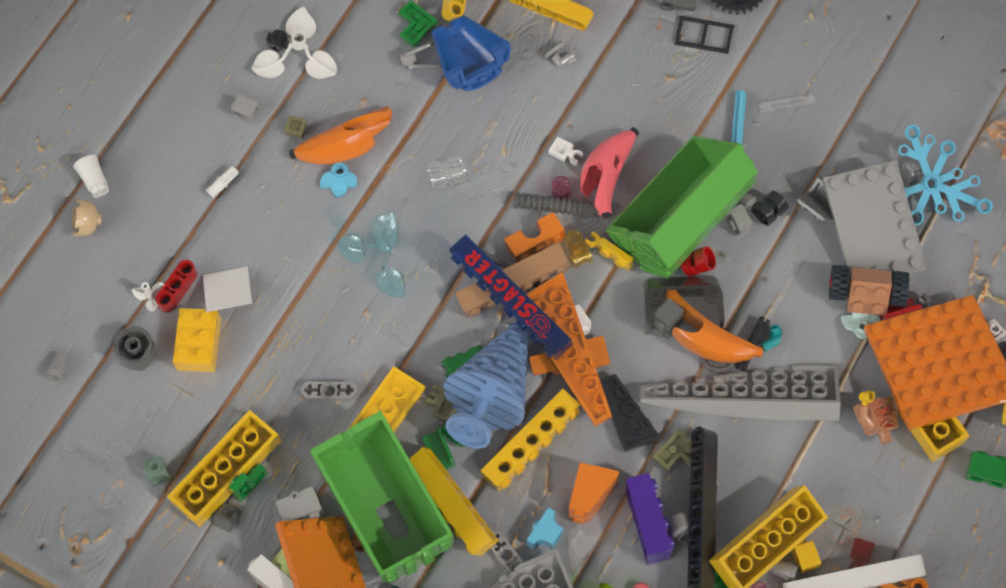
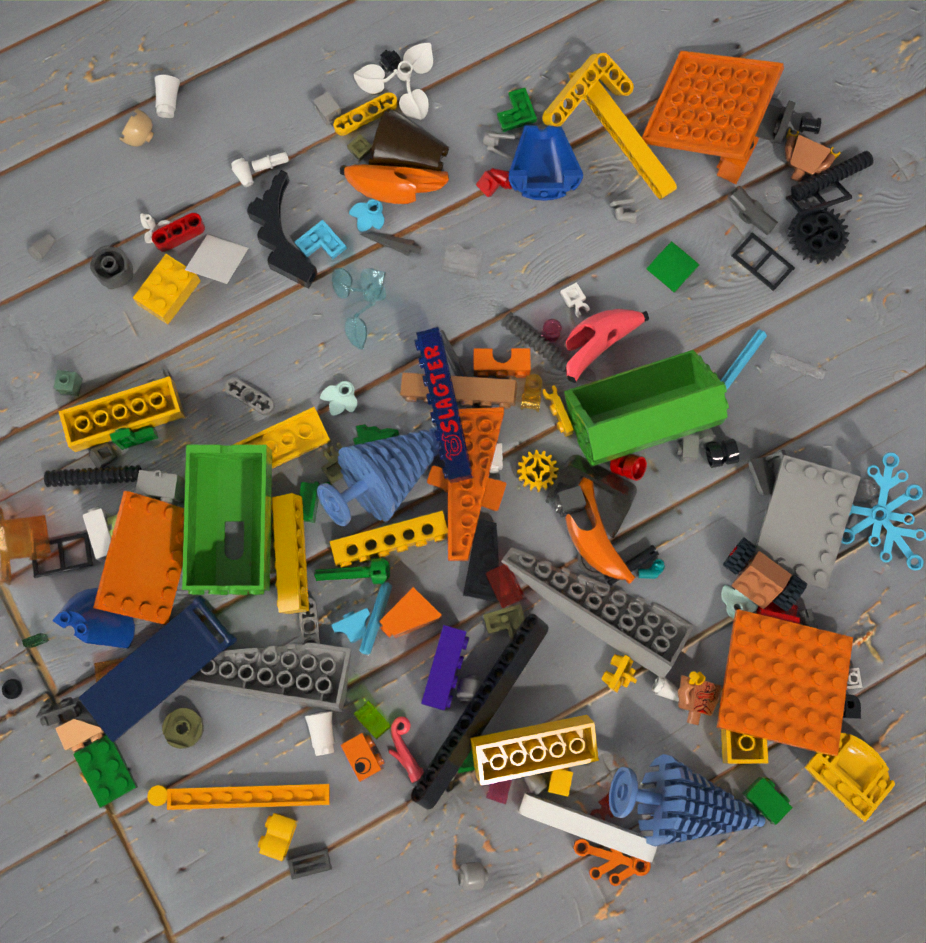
camera: 25 degrees right, 10 degrees up
none -> black piece [44,465,142,487]
none -> white cone [231,158,254,187]
none -> black arch [247,170,318,289]
none -> medium azure plate [294,220,347,260]
none -> green piece [315,558,390,585]
none -> light aqua plate [320,381,357,416]
none -> yellow beam [333,92,397,136]
none -> dark grey bar [359,232,421,256]
none -> medium azure axle [359,582,392,655]
none -> dark brown cone [369,108,449,171]
none -> red plate [476,170,501,197]
none -> clear red panel [486,564,526,608]
none -> red cone [490,168,512,190]
none -> yellow gear [517,450,559,492]
none -> yellow hips [601,654,637,693]
none -> medium blue plant [609,754,765,847]
none -> green slope [646,241,700,293]
none -> white cone [652,677,679,702]

